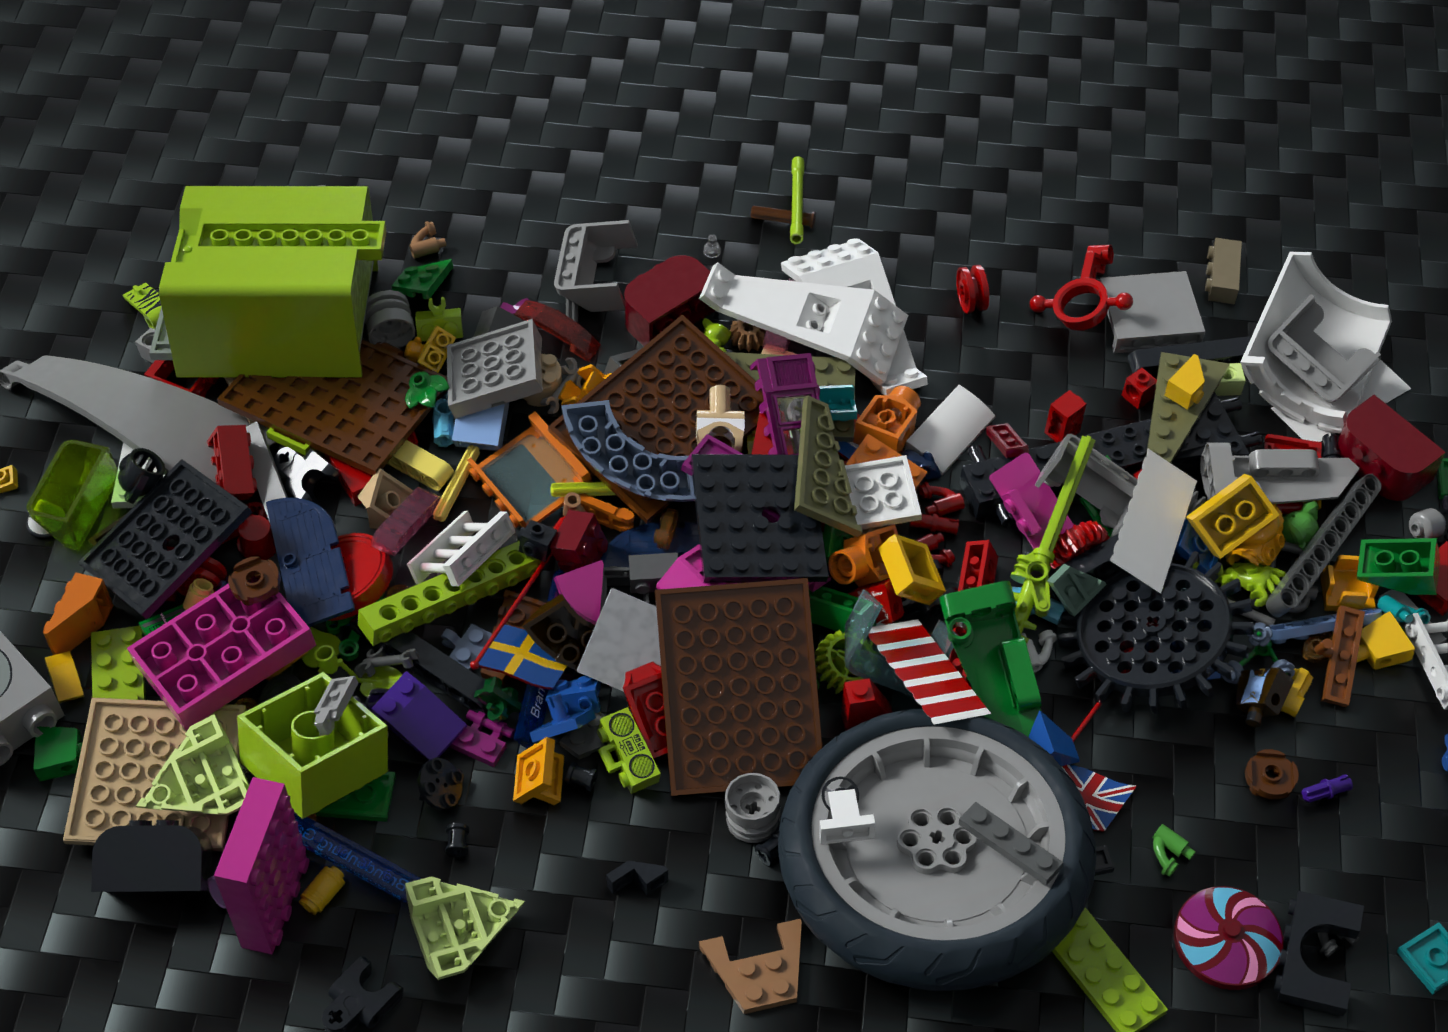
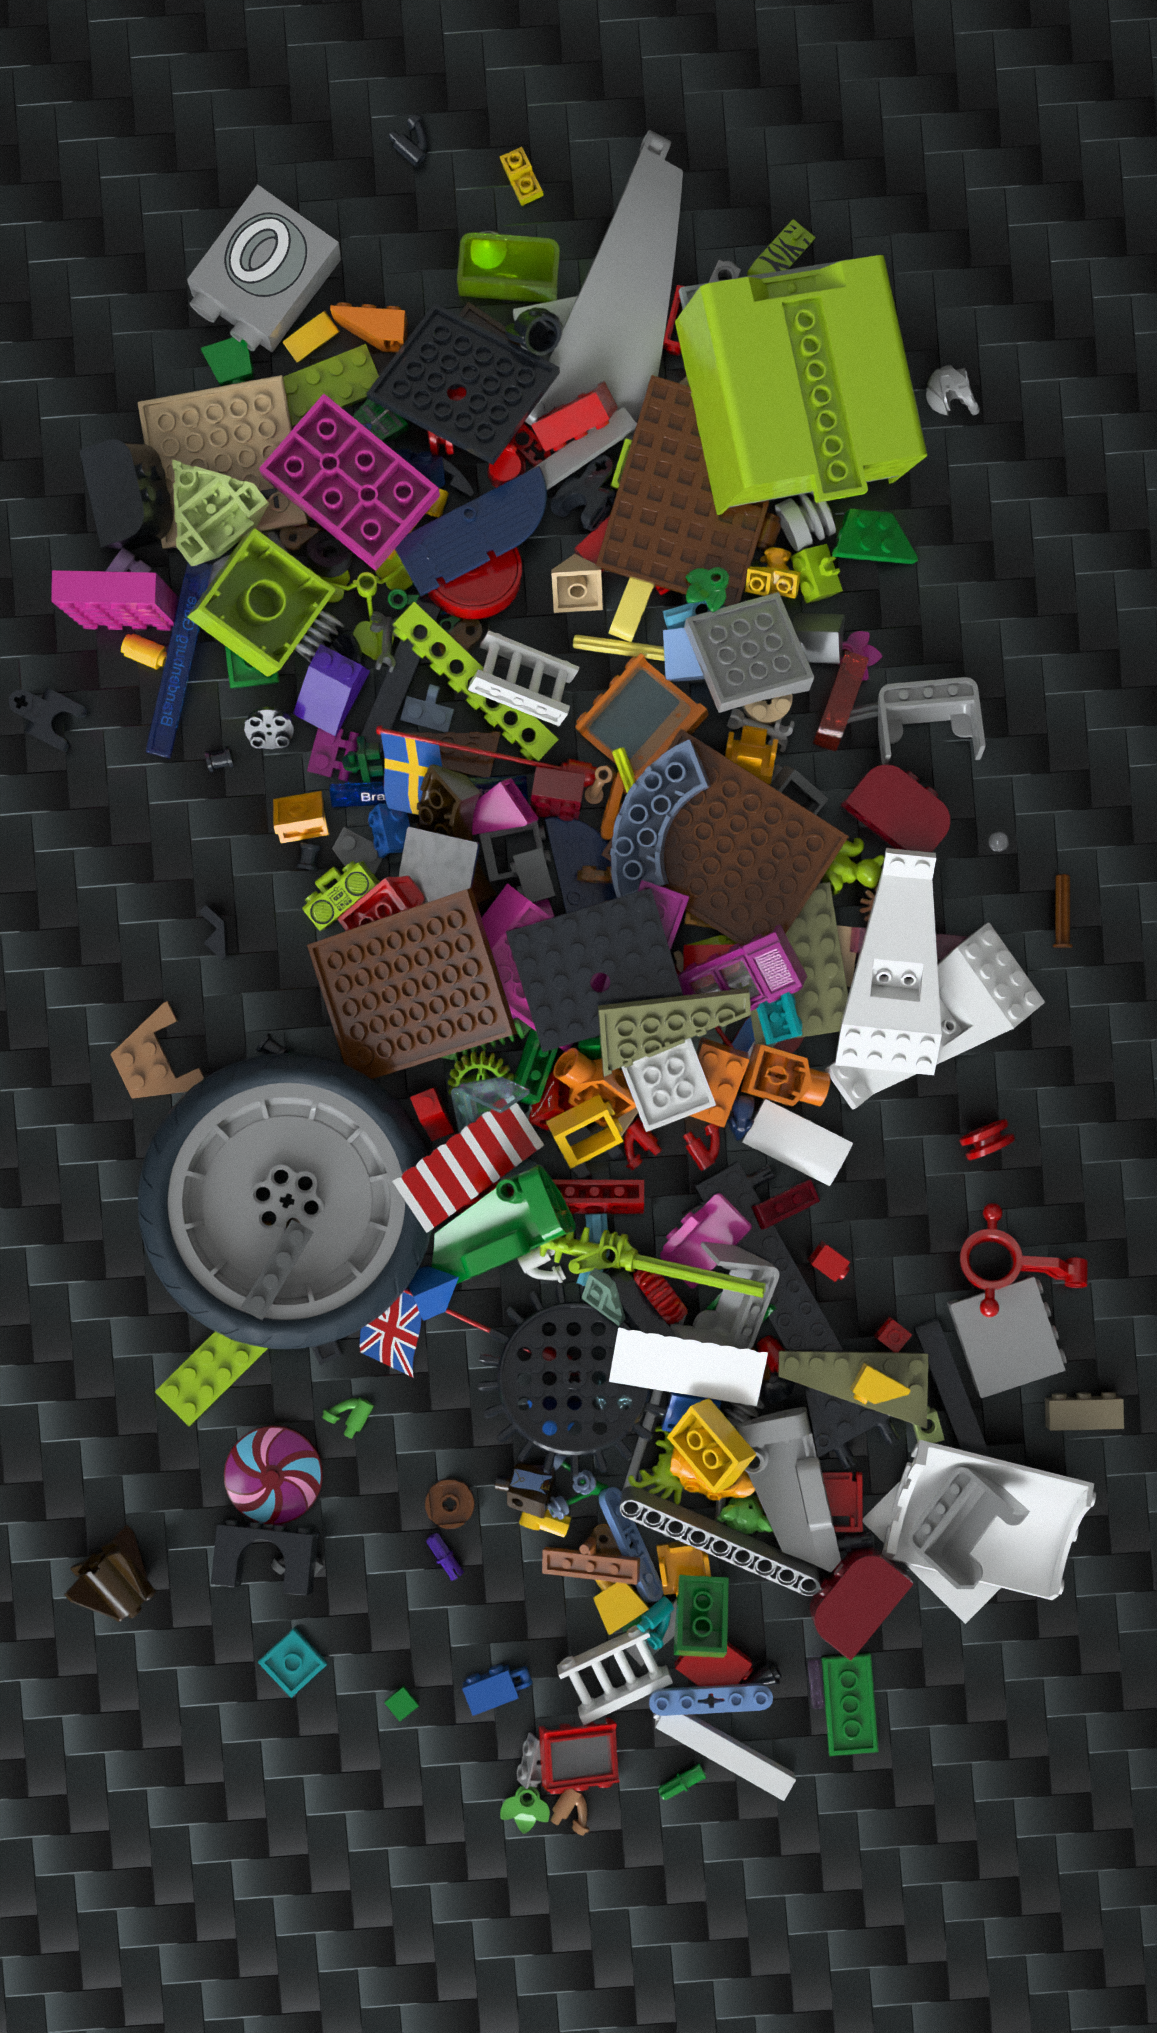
camera: 80 degrees right, 35 degrees up
light yellow brick [183,578,214,610] -> none
reddish brown plate [228,556,281,606] -> none
light grey hinge [314,676,358,736] -> none
clear pink beam [371,487,440,556] -> none
yellowish green wedge [405,877,525,980] -> none
medium nougat plant [409,221,447,259] -> none
black brick [517,520,557,562] -> none
blue tile [530,693,596,742] -> none
tan connector [696,385,745,452] -> none
light grey wheel [725,773,781,843] -> none
lime piece [790,156,804,244] -> none
white piece [819,776,875,845] -> none
red pin [909,513,959,535] -> none
light grey head [1409,508,1446,538] -> none

